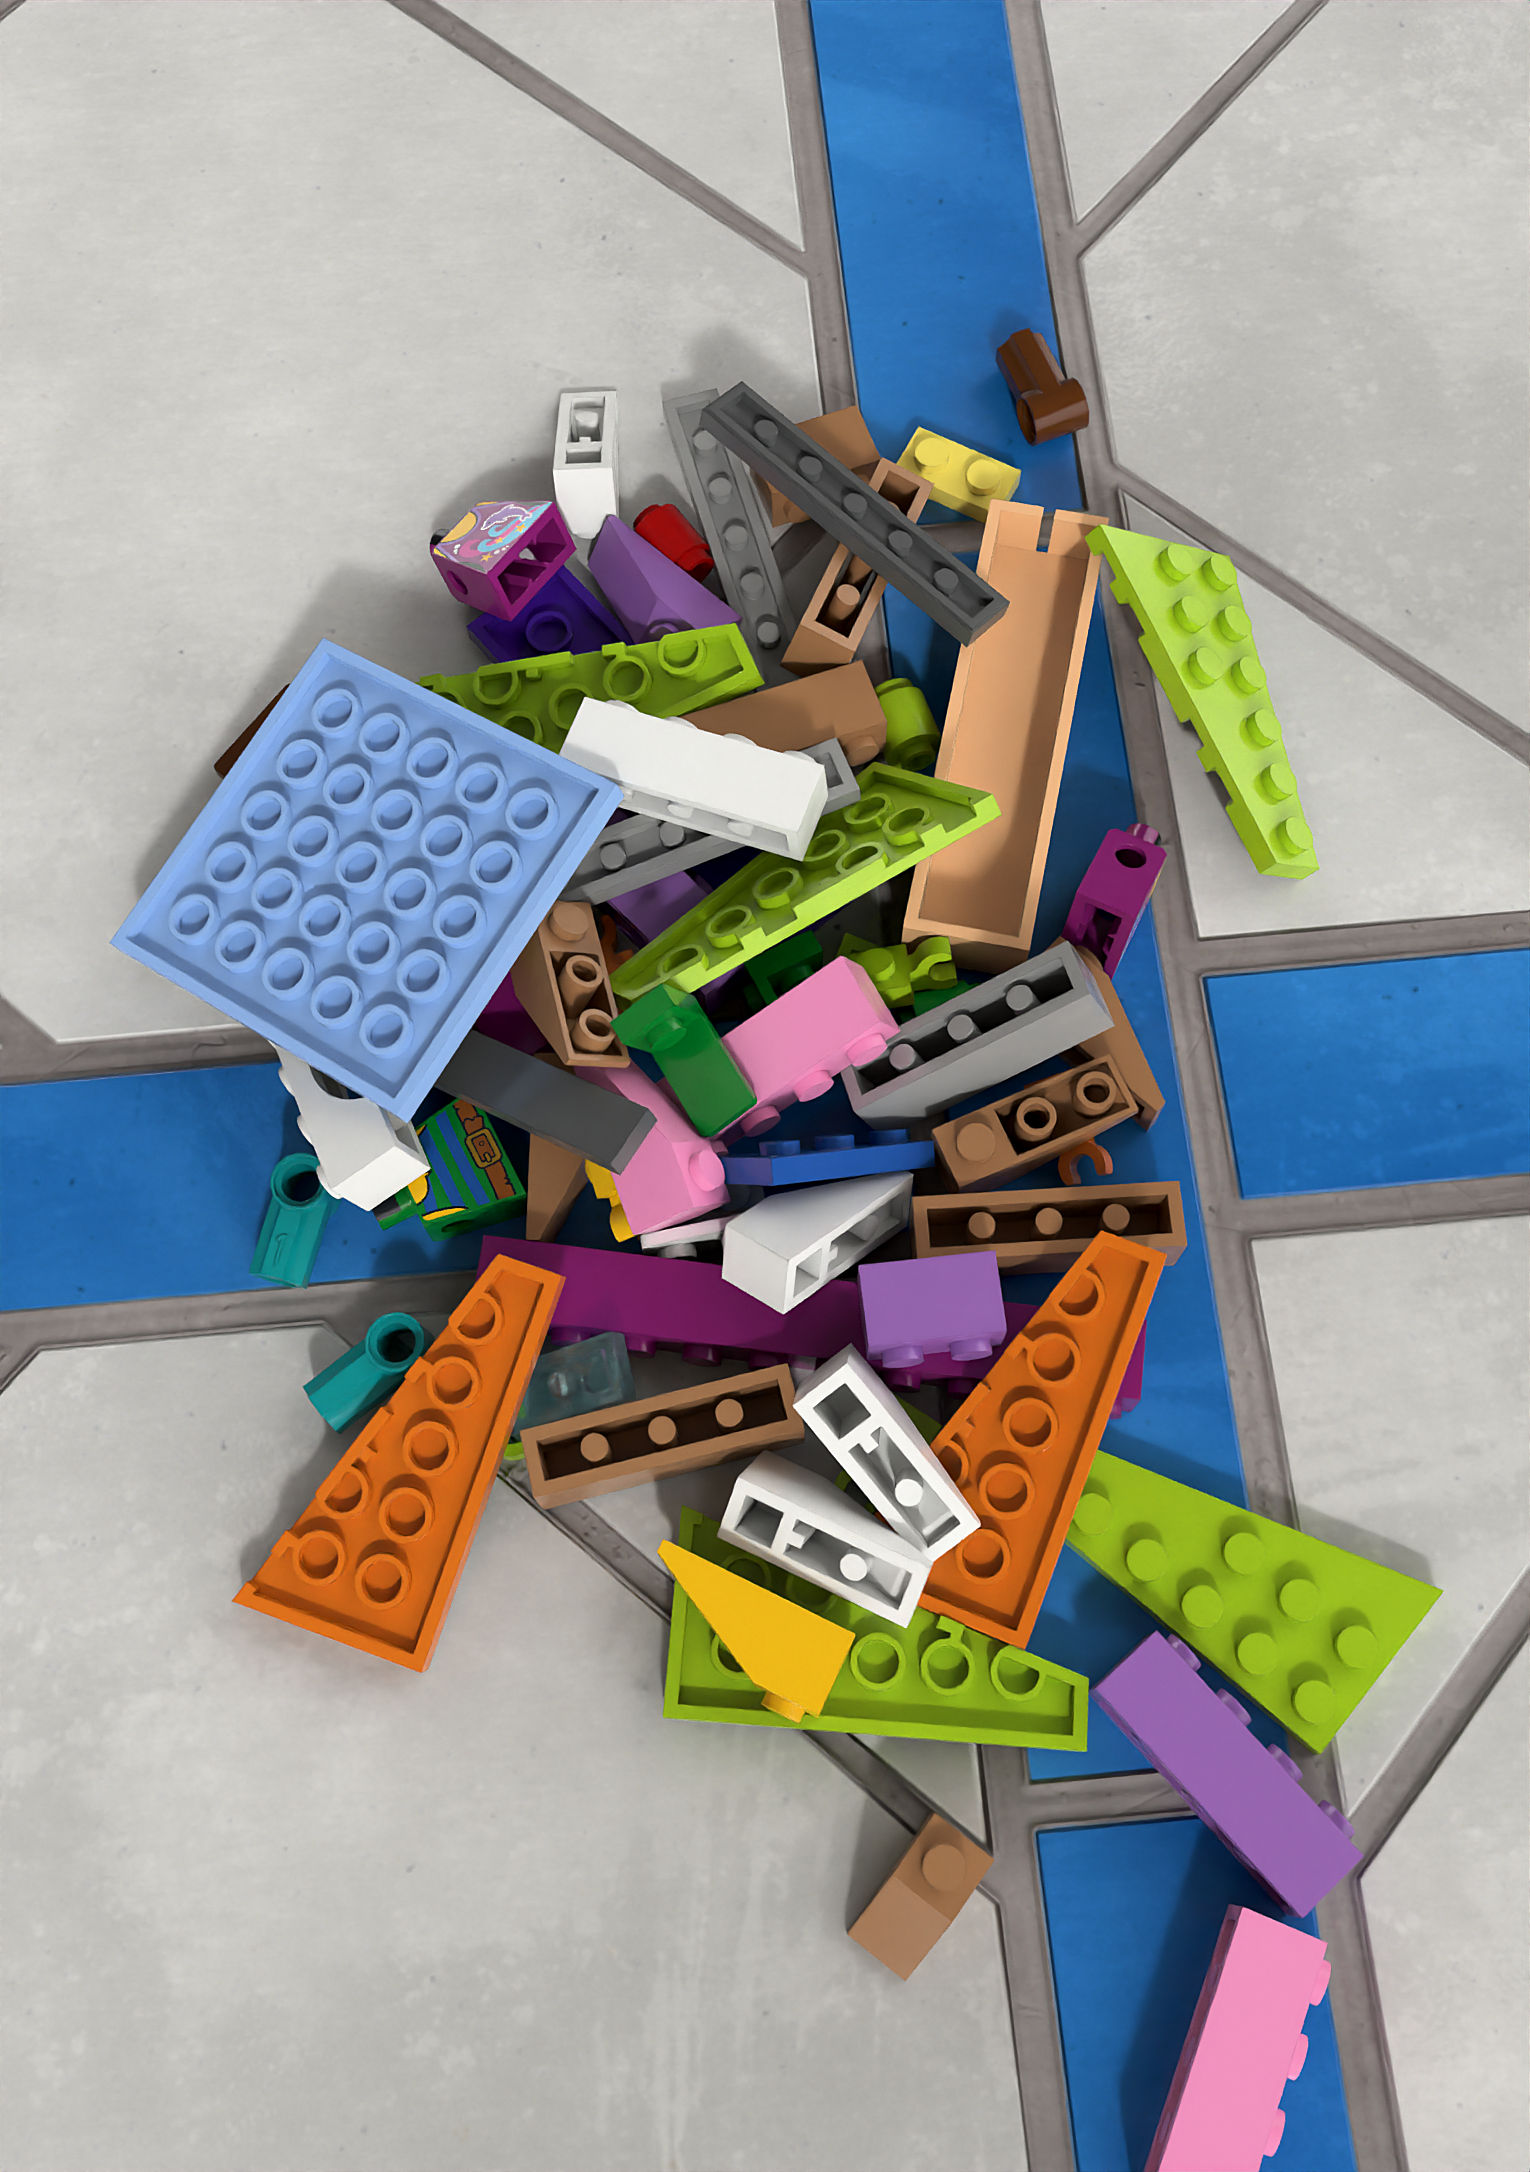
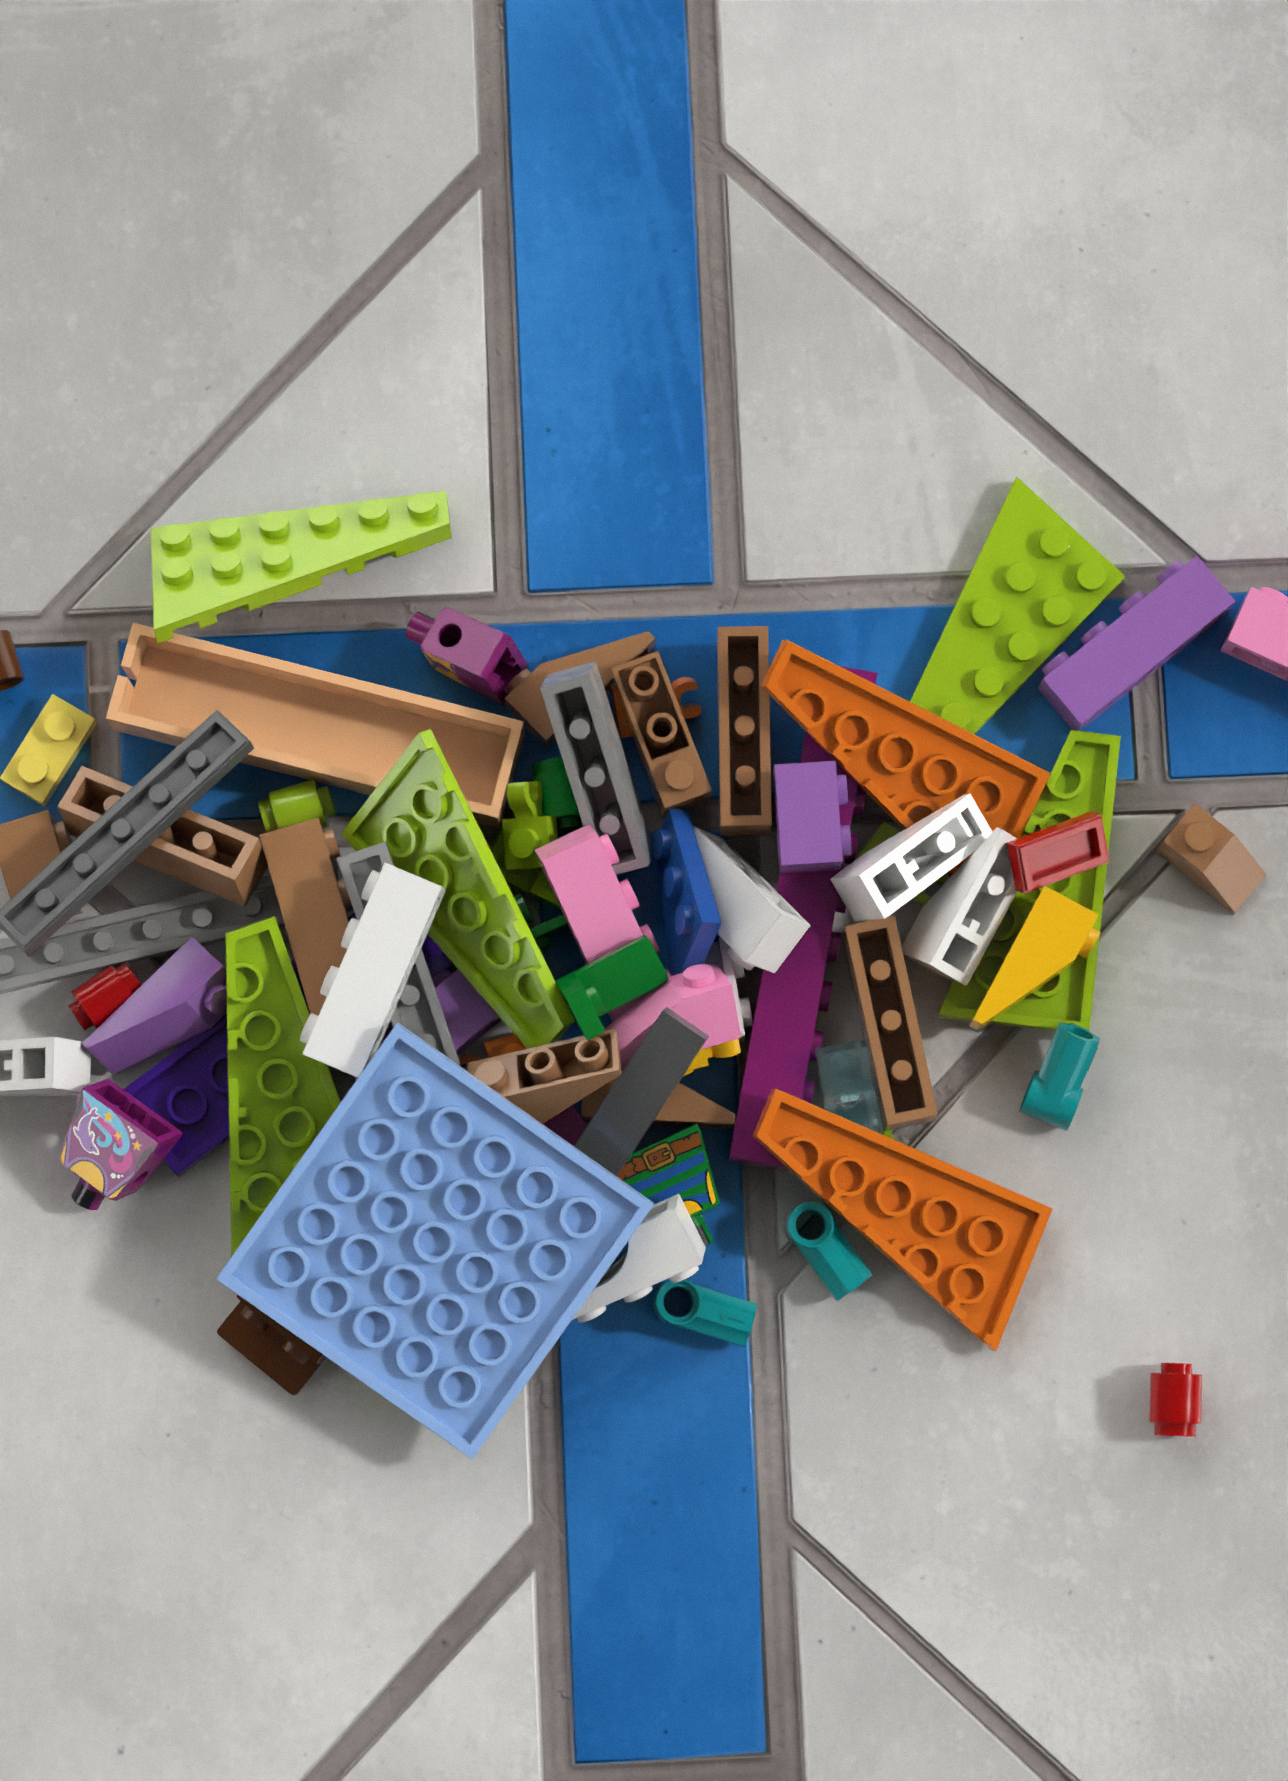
camera: 90 degrees left, 10 degrees up
none -> tile [1007,811,1110,894]
none -> teal piece [1019,1022,1100,1131]
none -> red brick [1149,1363,1202,1437]

